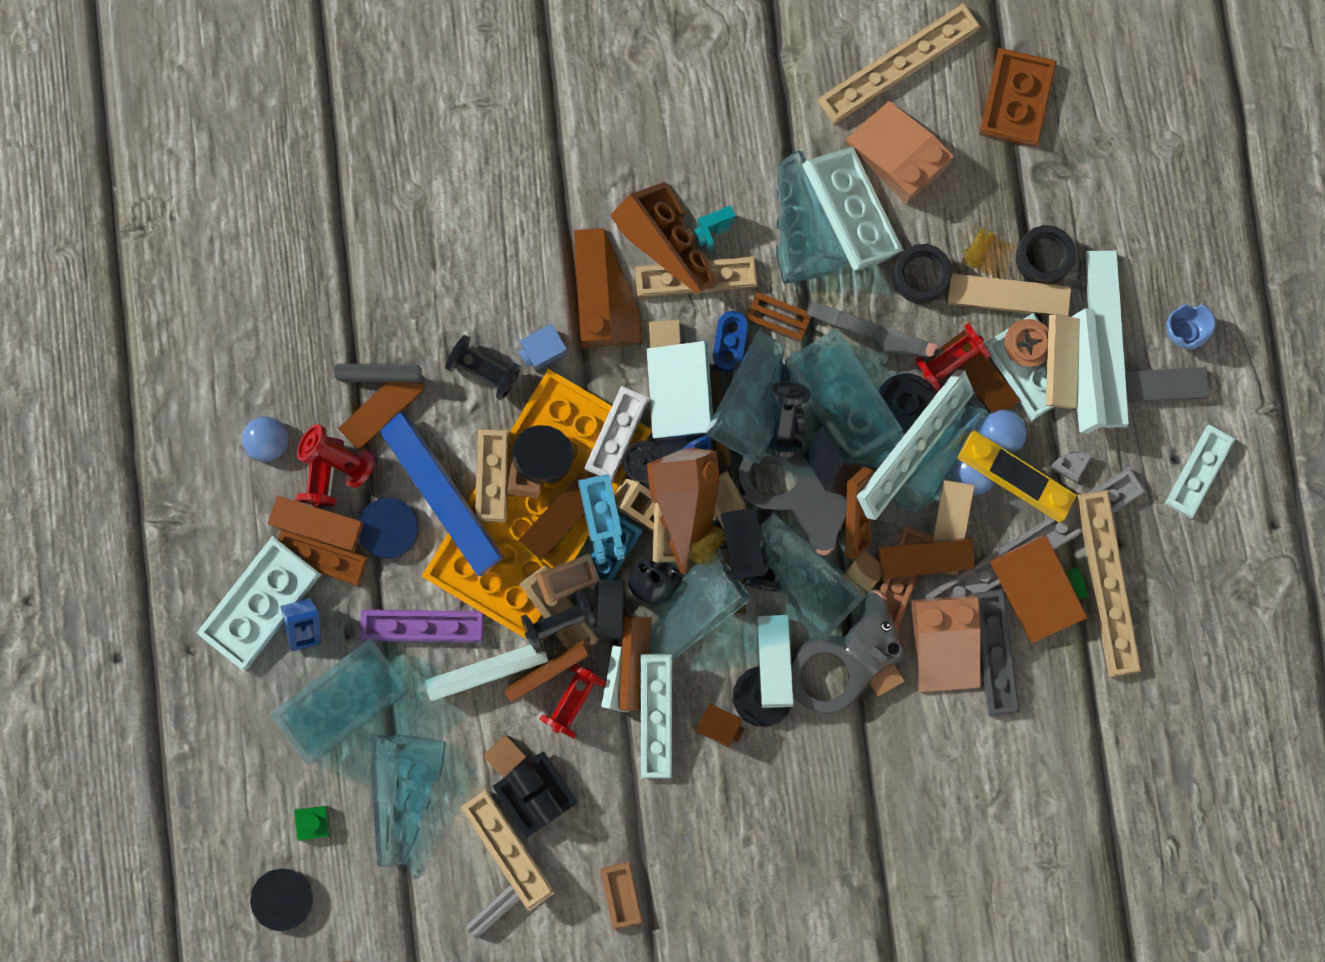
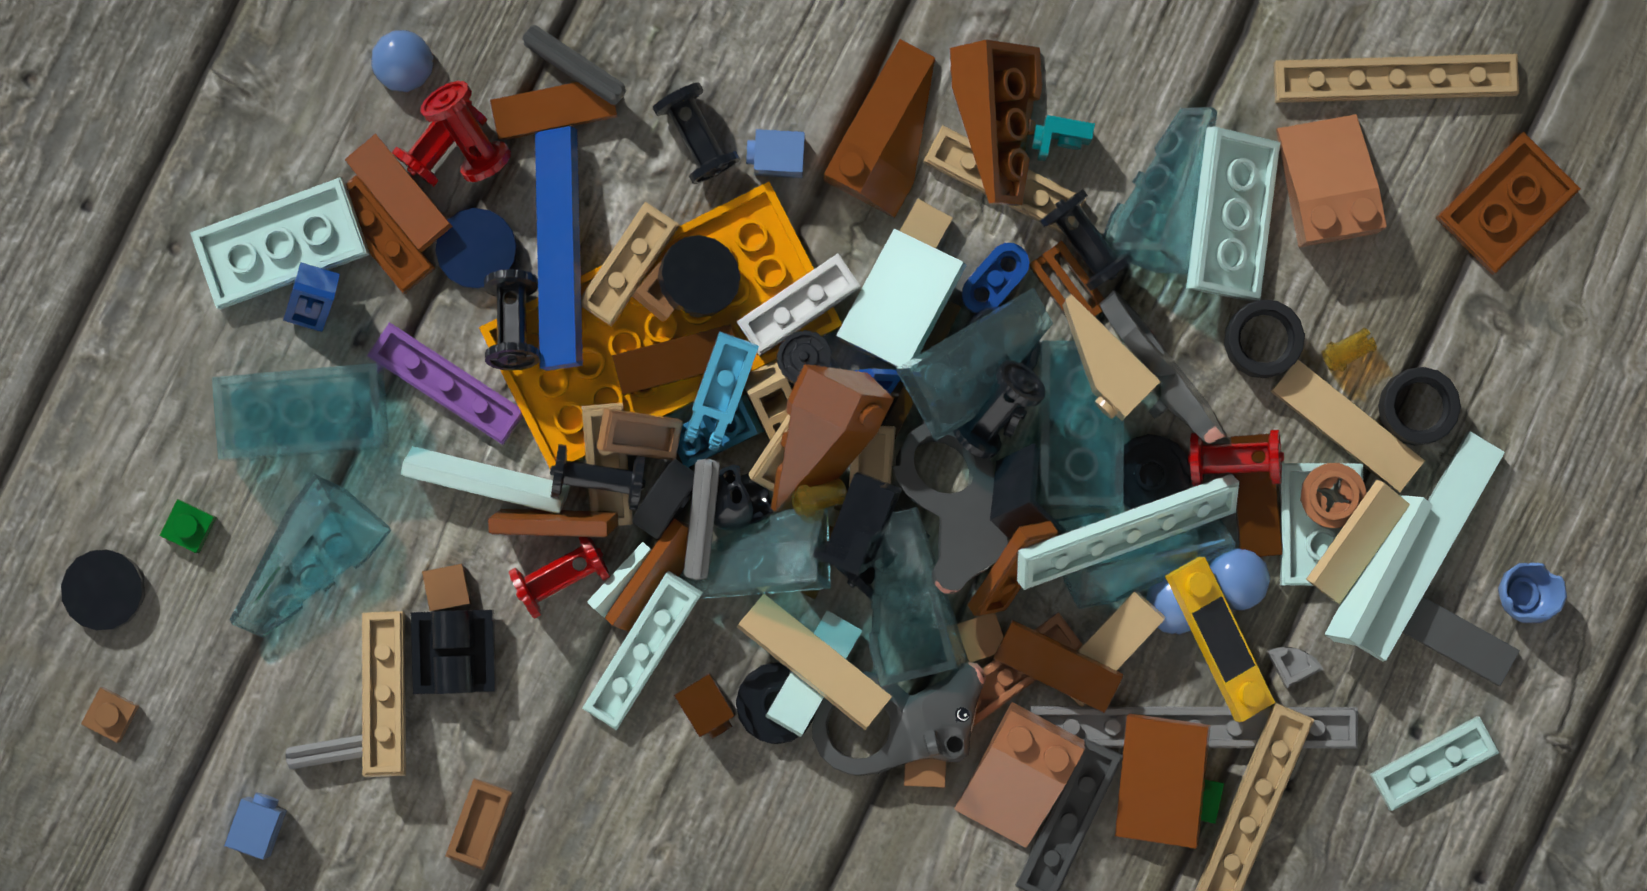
camera: 30 degrees right, 5 degrees up
none -> black hose [484,269,540,370]
none -> light grey axle [684,459,720,580]
none -> tan tile [737,594,892,730]
none -> black hose [1039,189,1134,291]
none -> tan slope [1062,294,1161,421]

